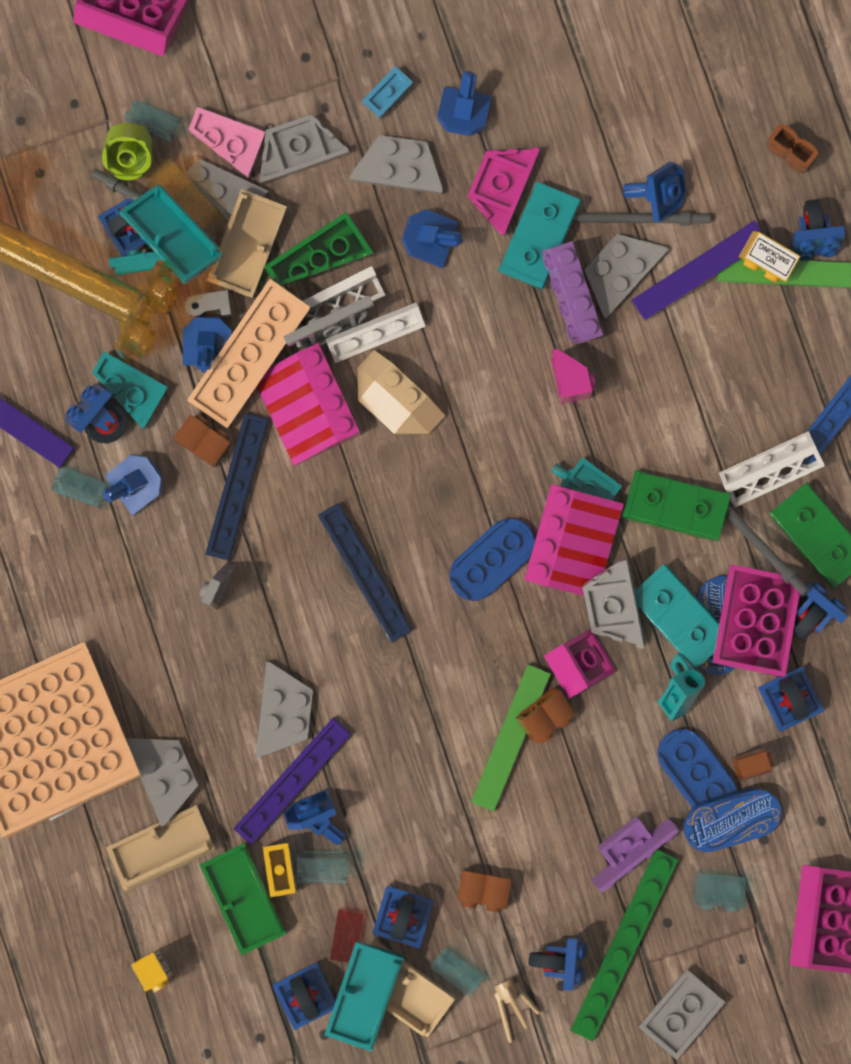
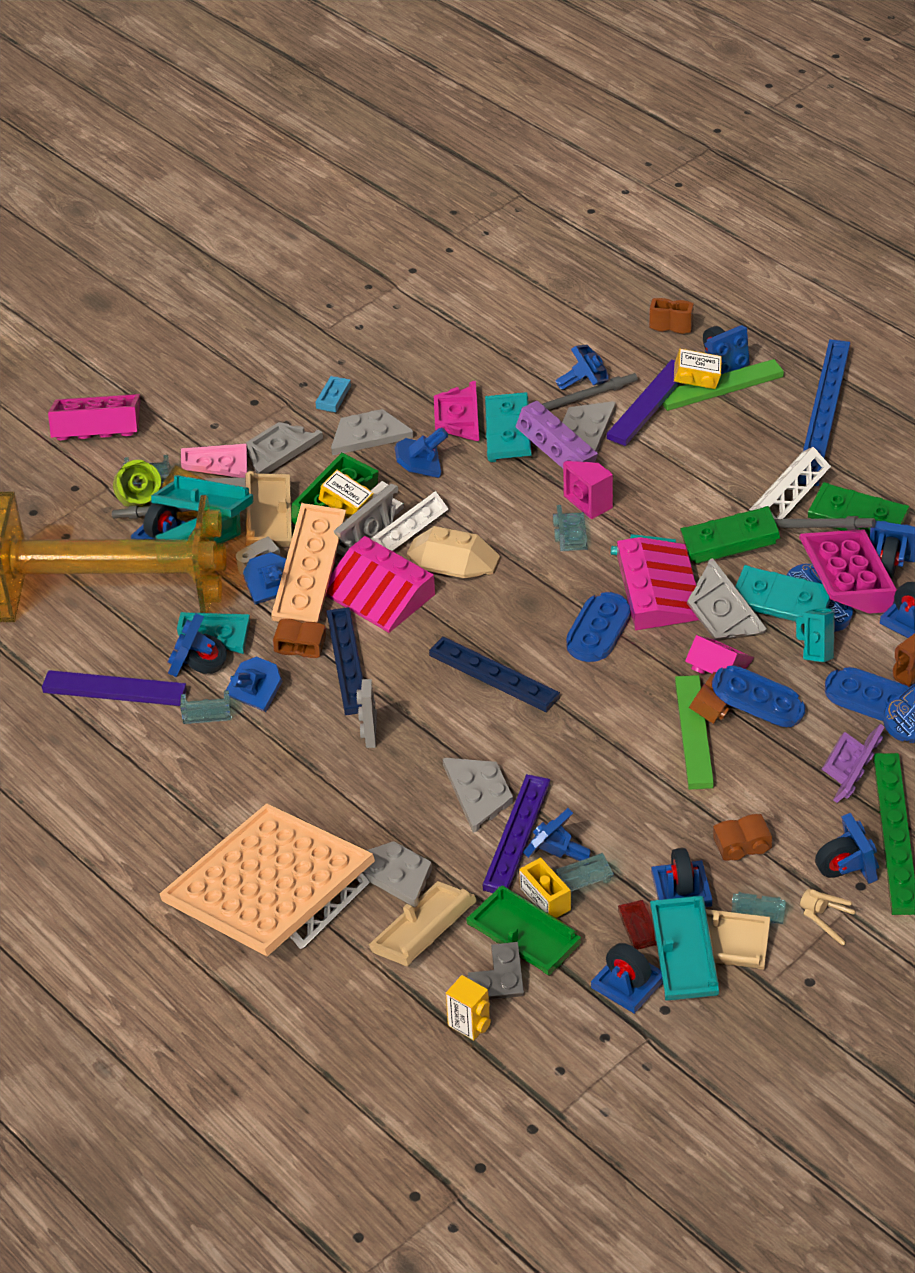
camera: 25 degrees left, 40 degrees down
blue piece [437,71,492,136] -> none
none -> brick [319,470,373,518]
none -> flat silver plate [468,942,524,1000]
none -> clear light blue bracket [553,505,588,551]
none -> blue tile [712,666,805,727]

